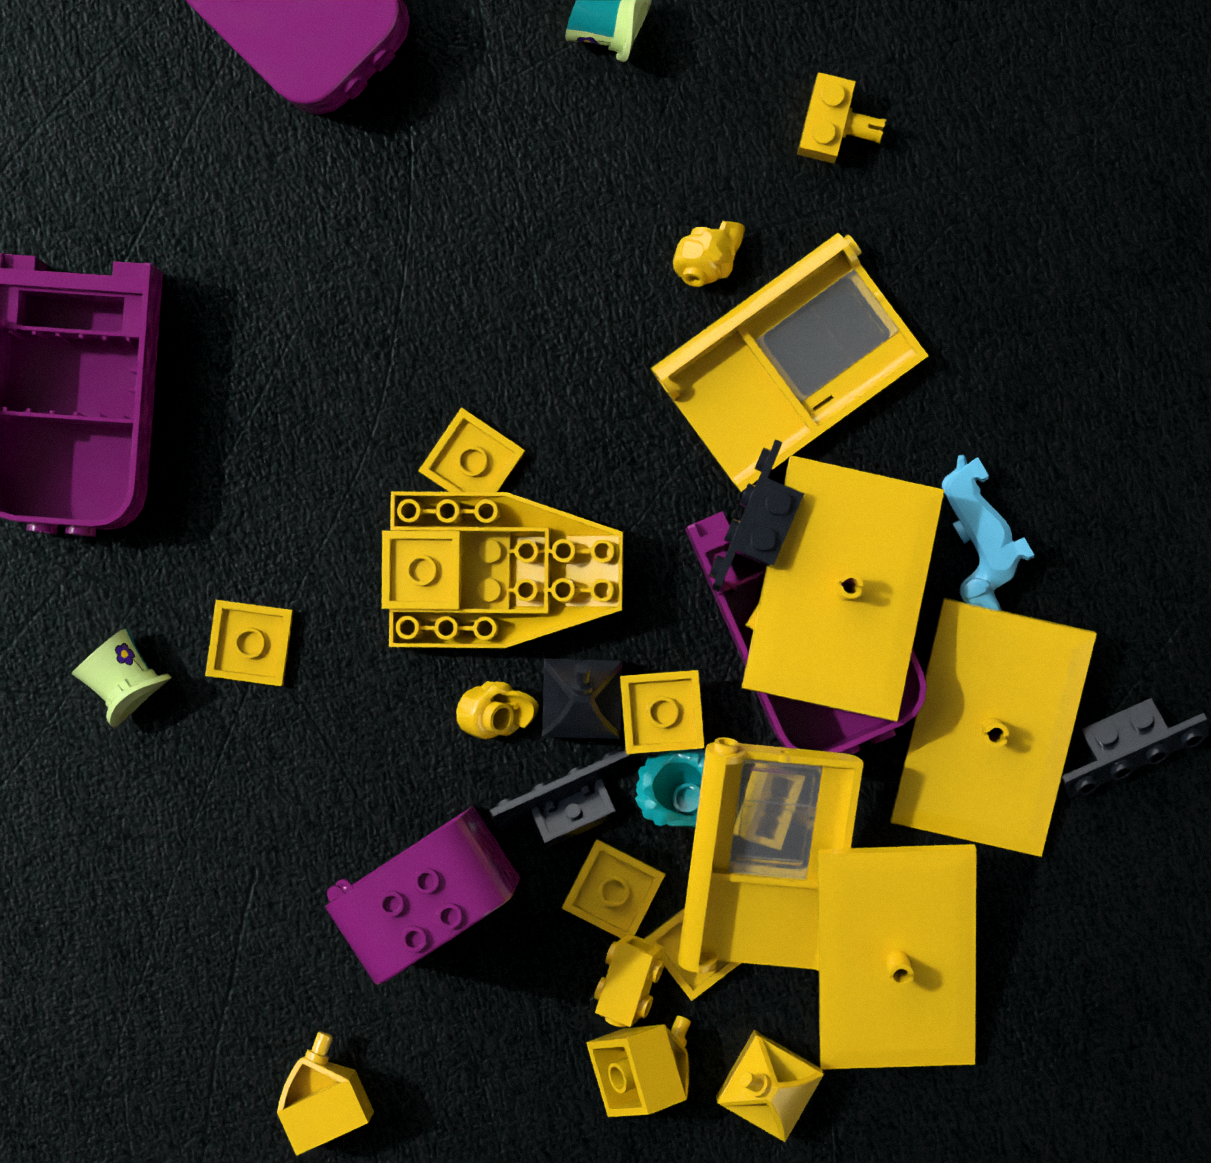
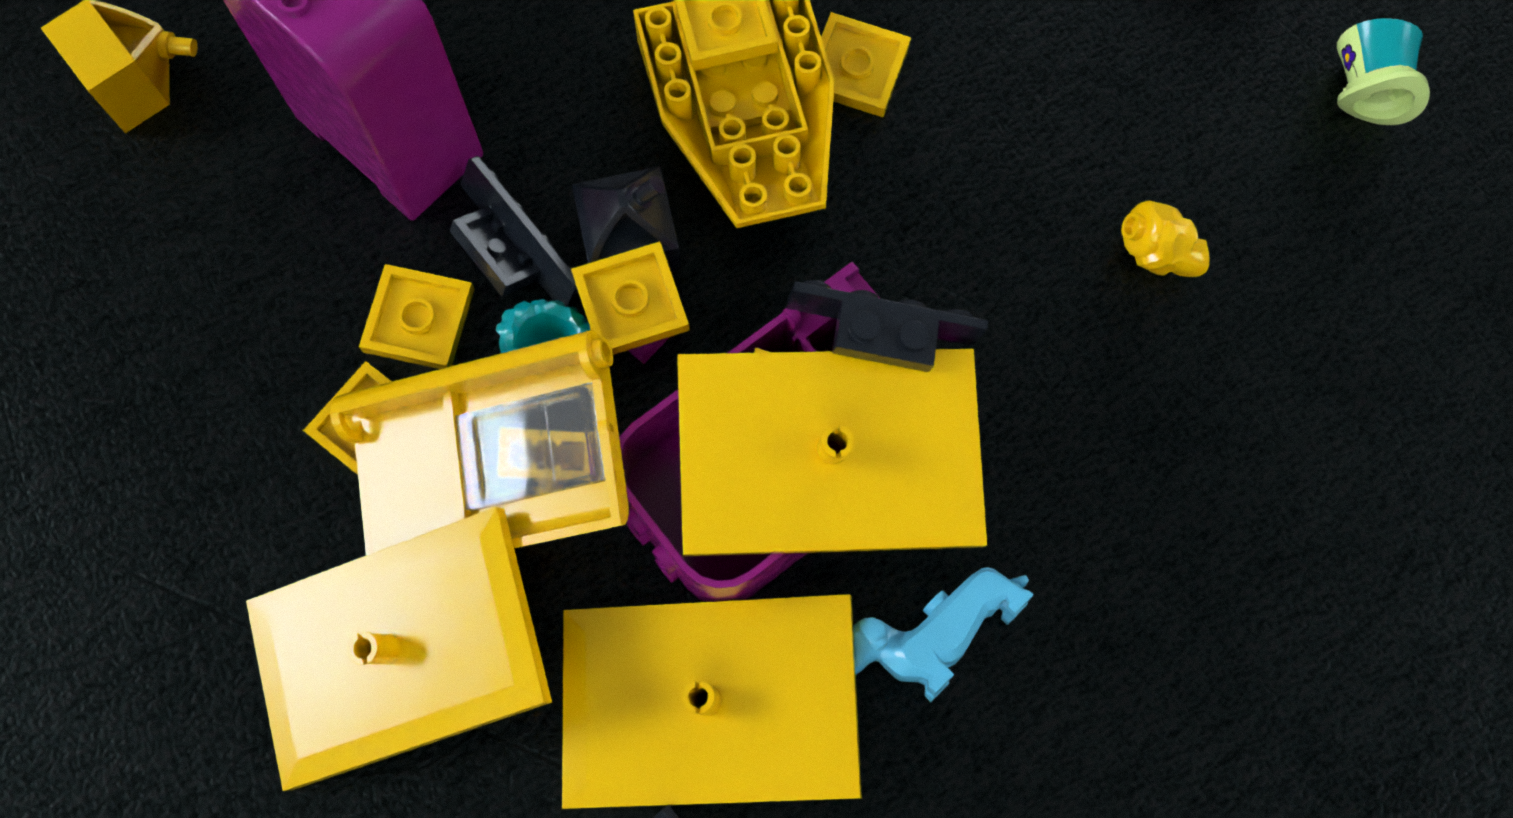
camera: 70 degrees right, 15 degrees down
yellow head [456,681,539,739] -> none
yellow piece [586,1016,691,1117] -> none
yellow brick [594,933,665,1027] -> none
yellow piece [651,233,928,492] -> none
yellow piece [716,1030,824,1142] -> none
yellow brick [797,72,886,164] -> none

